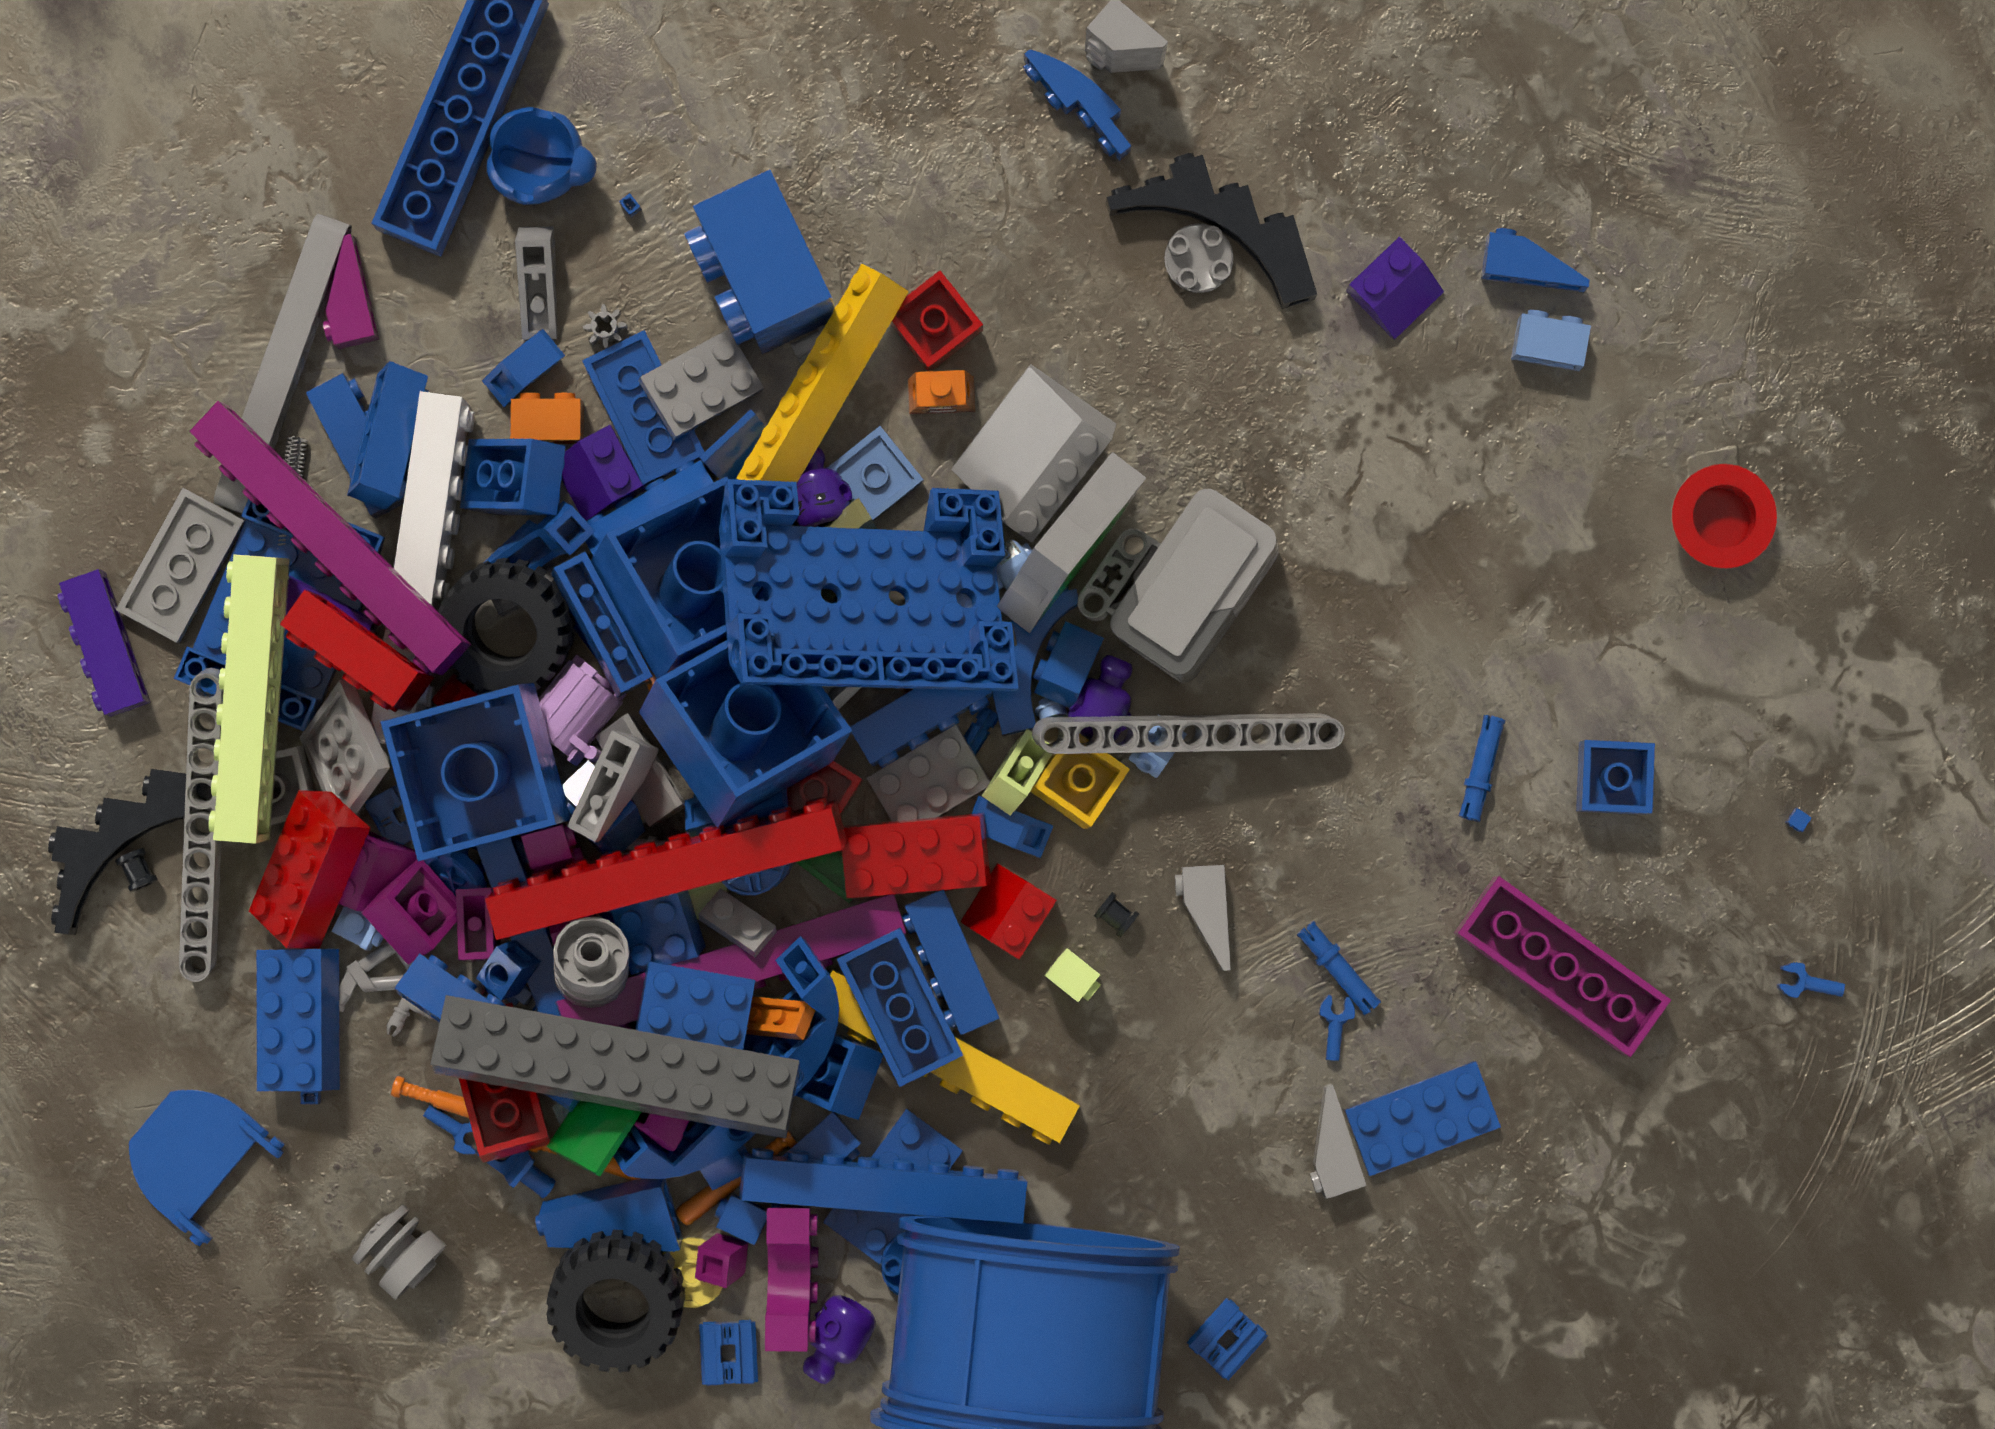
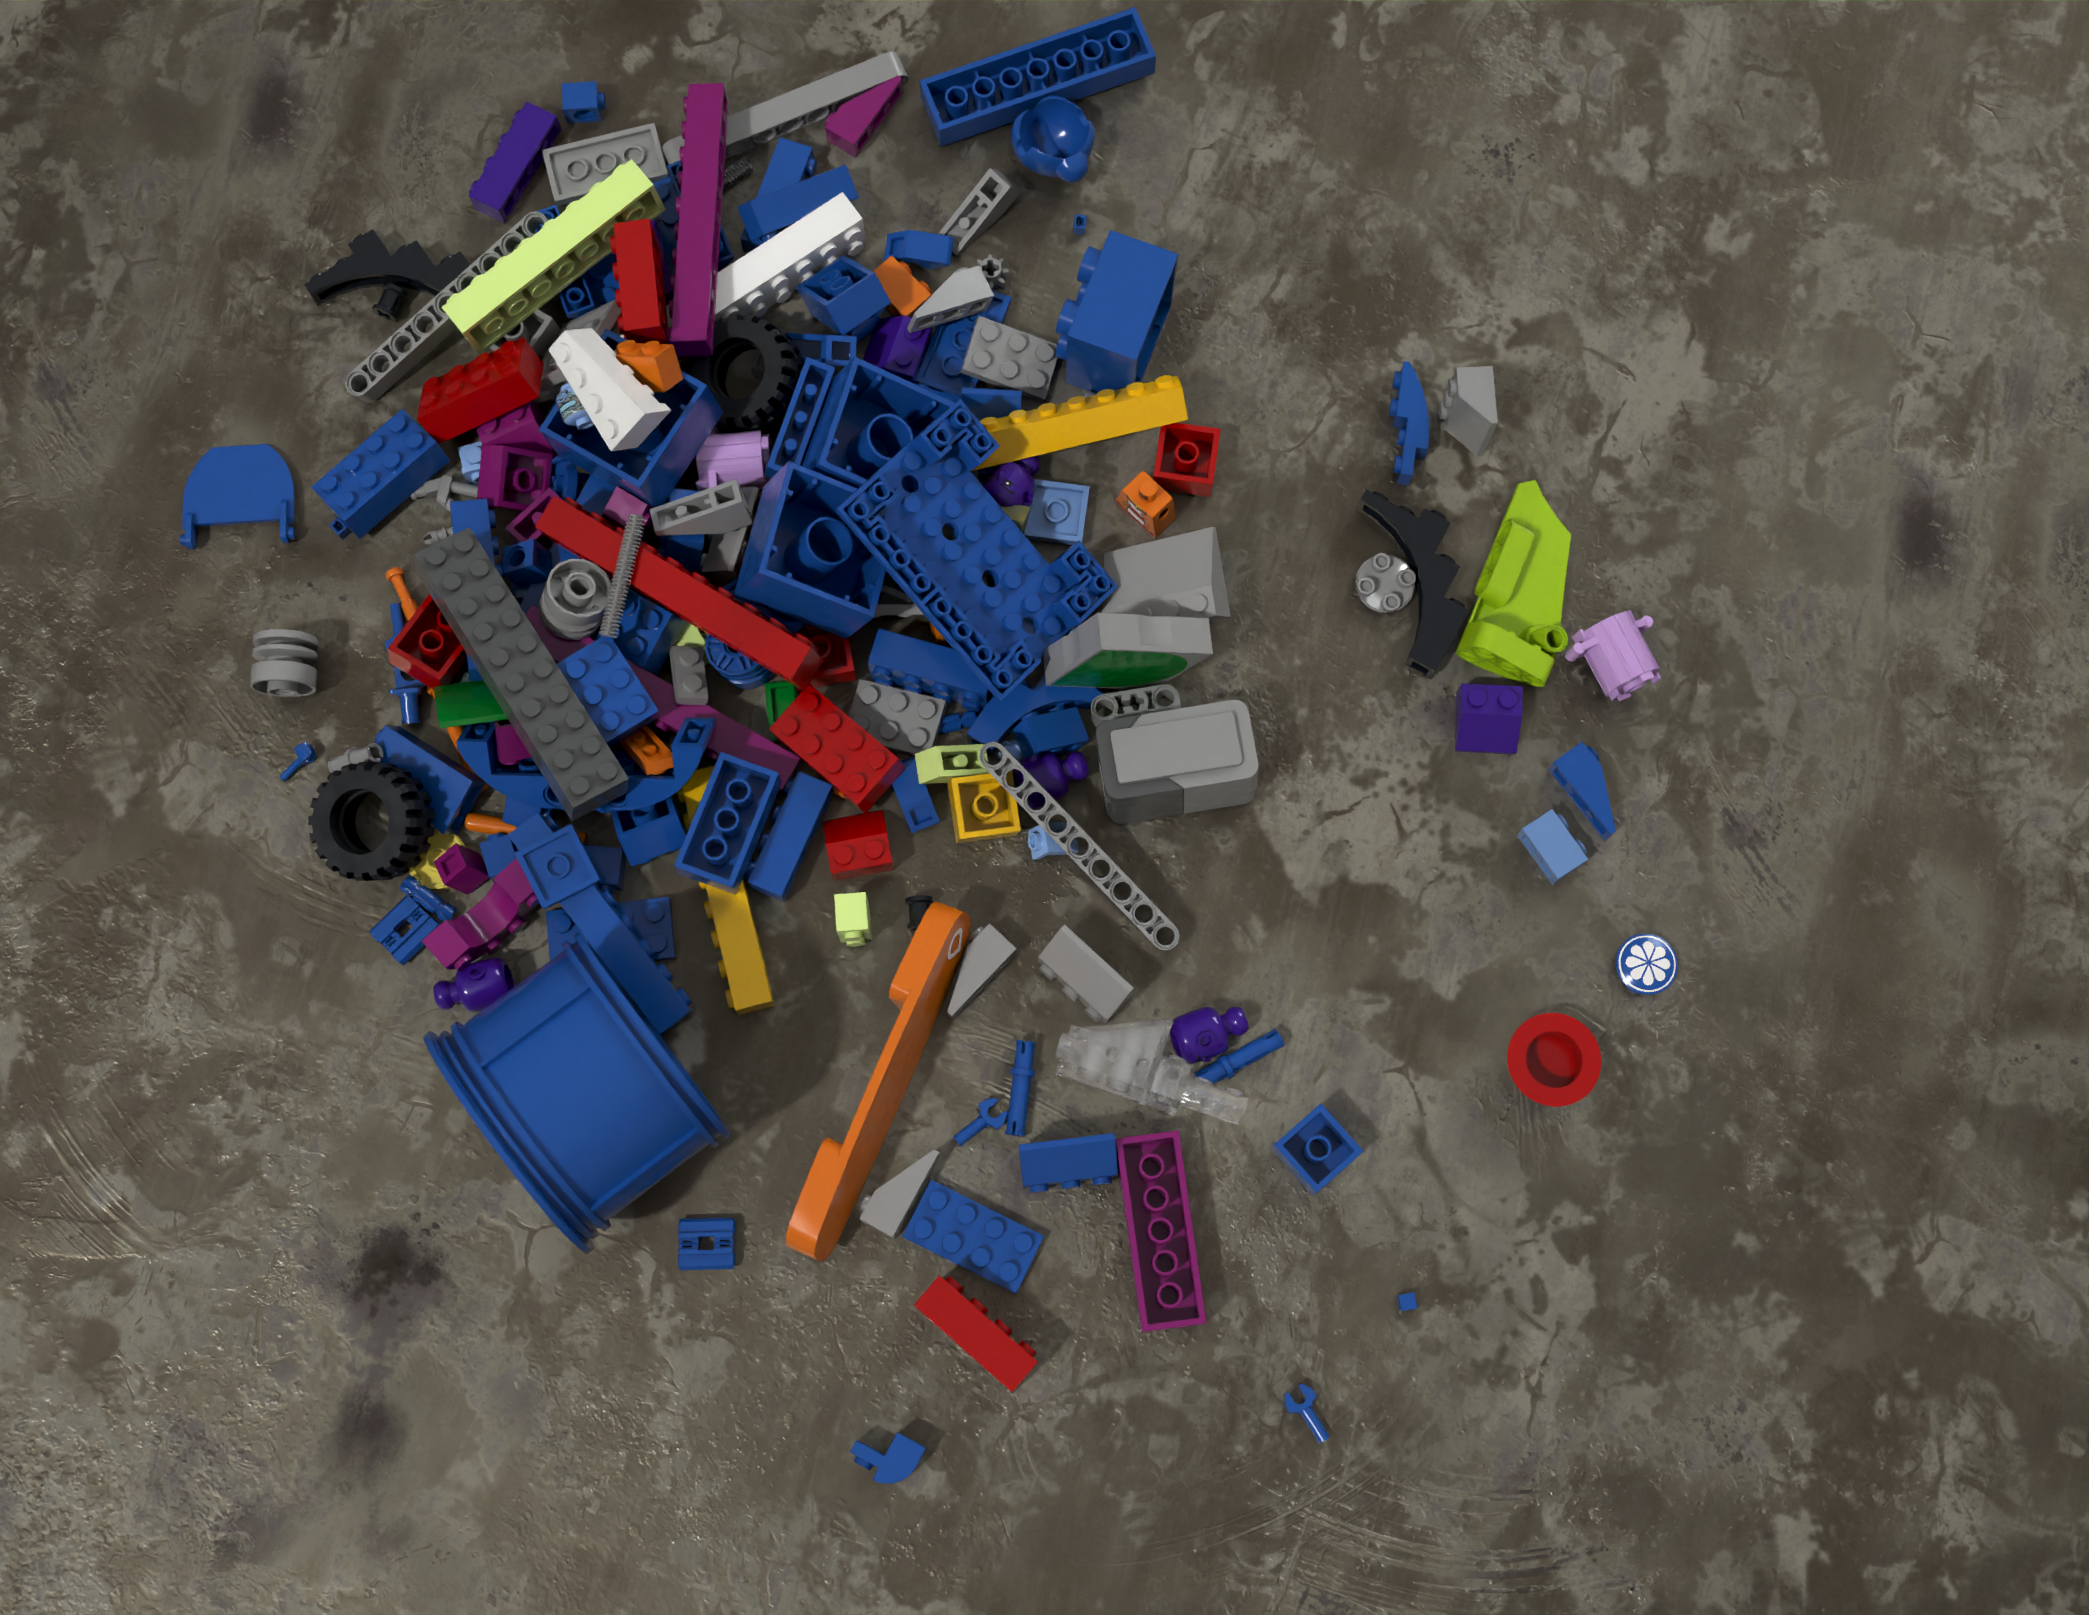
camera: 45 degrees right, 10 degrees down
none -> blue hand [279,742,316,781]
none -> light grey pin [328,743,383,773]
none -> blue axle [400,876,457,922]
none -> blue plate [514,824,601,910]
none -> white wedge [548,328,671,451]
none -> head [556,383,594,429]
none -> blue brick [562,81,606,124]
none -> light grey axle [599,514,646,638]
none -> orange brick [614,340,683,392]
none -> orange piece [786,901,971,1262]
none -> blue brick [850,1432,927,1484]
none -> light grey slope [907,266,994,333]
none -> red brick [914,1275,1038,1393]
none -> blue slope [1019,1133,1118,1193]
none -> light grey slope [1038,924,1134,1025]
none -> clear wedge [1055,1019,1249,1125]
none -> dark purple piece [1169,1007,1249,1064]
none -> lime panel [1456,480,1571,687]
none -> lavender container [1565,610,1661,702]
none -> dish [1616,934,1678,995]

